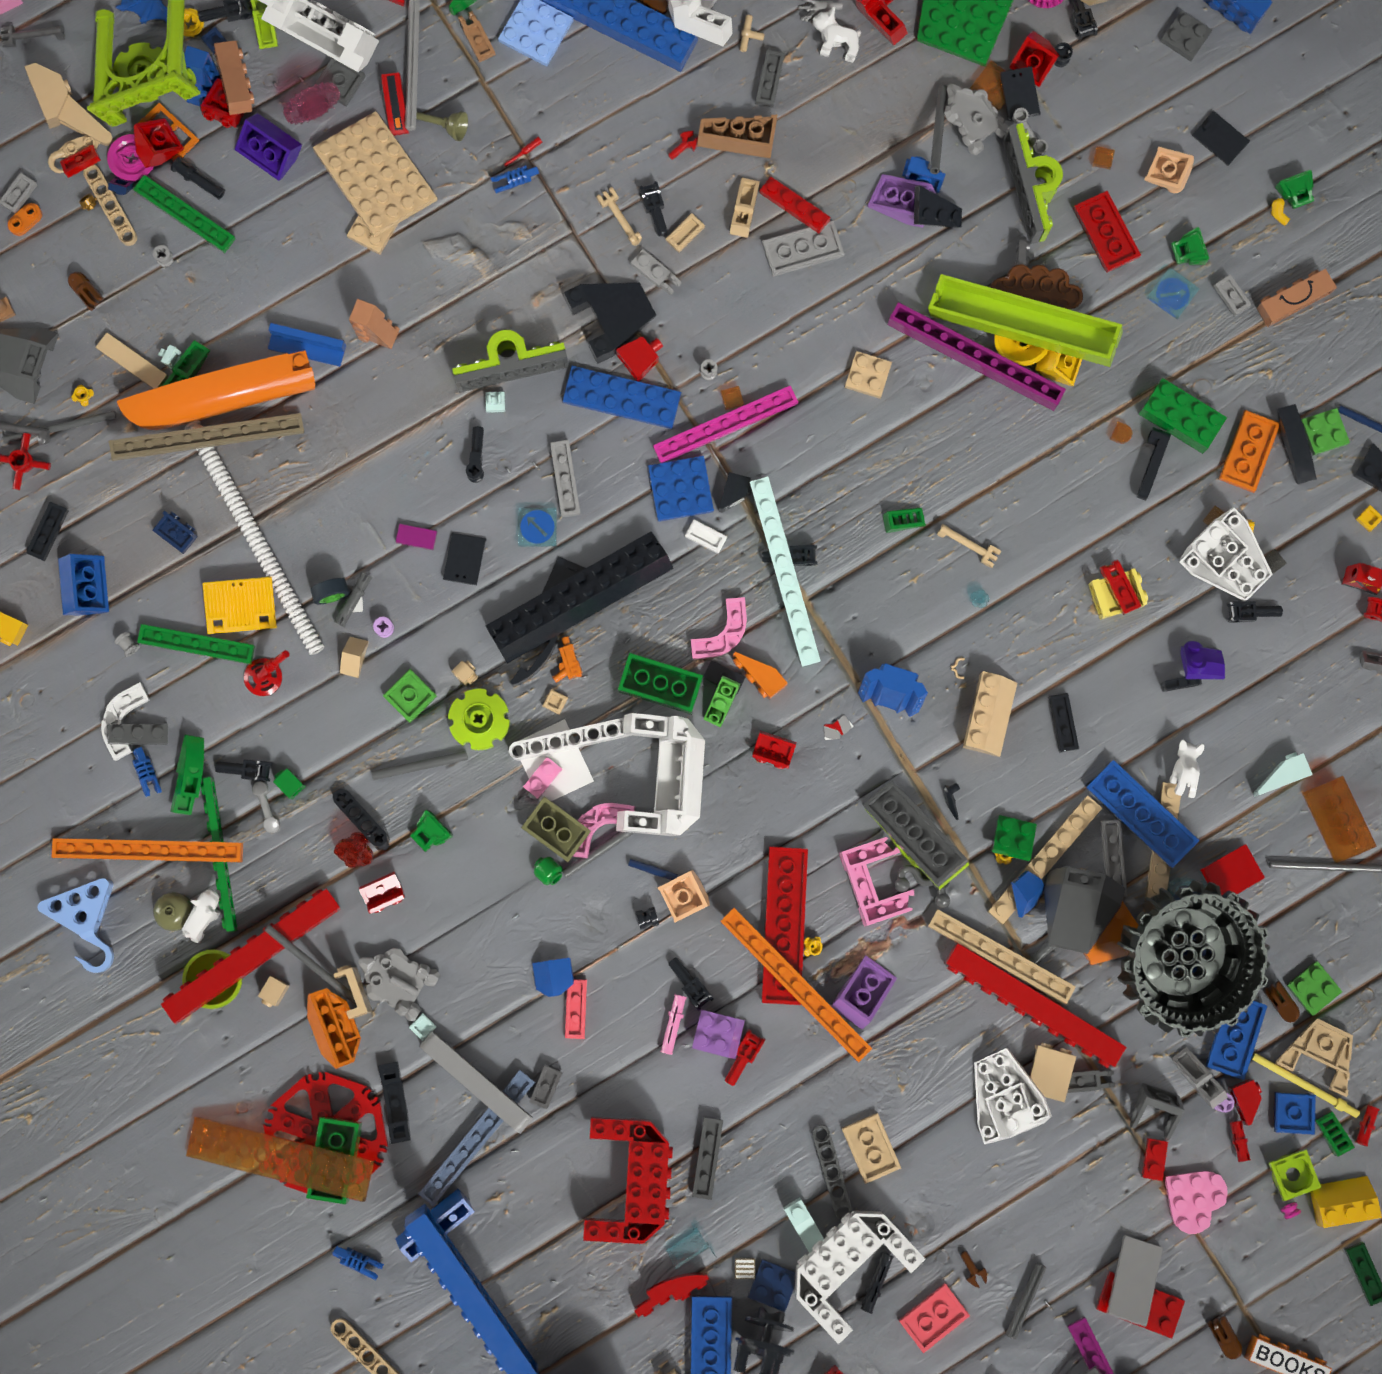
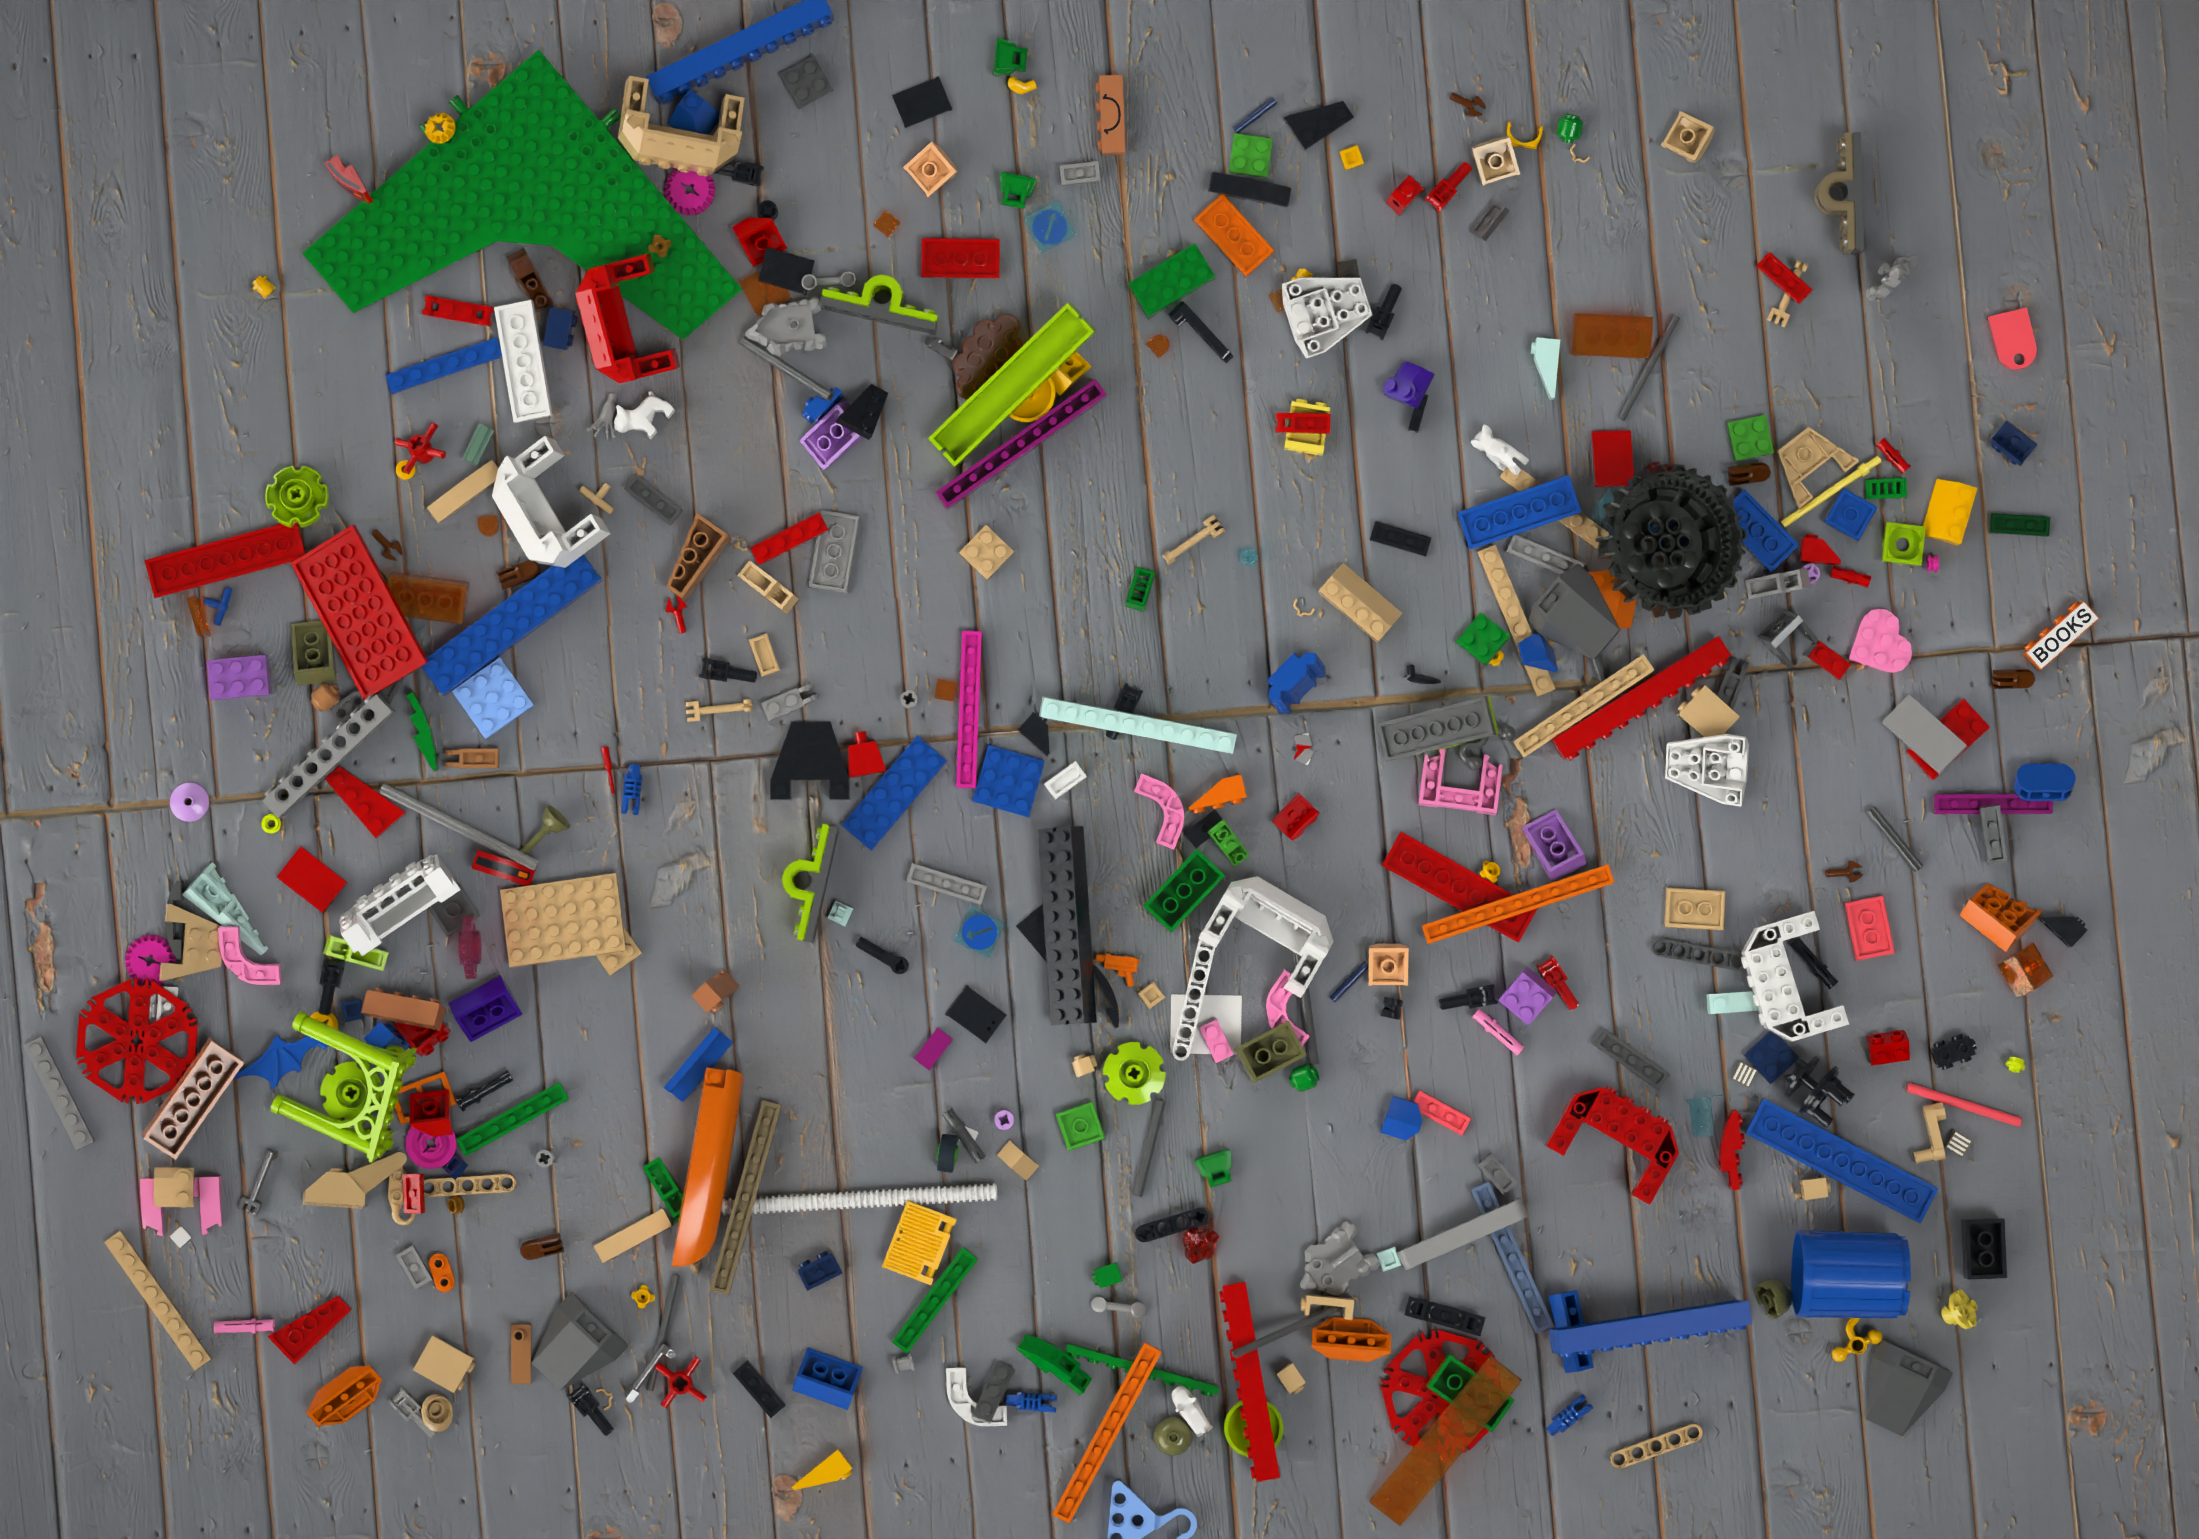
camera: 60 degrees left, 5 degrees up
light aqua tile [158,345,183,369] -> none
black connector [215,759,272,782] -> none
red dish [244,650,290,696] -> none
bracket [359,872,405,914] -> none

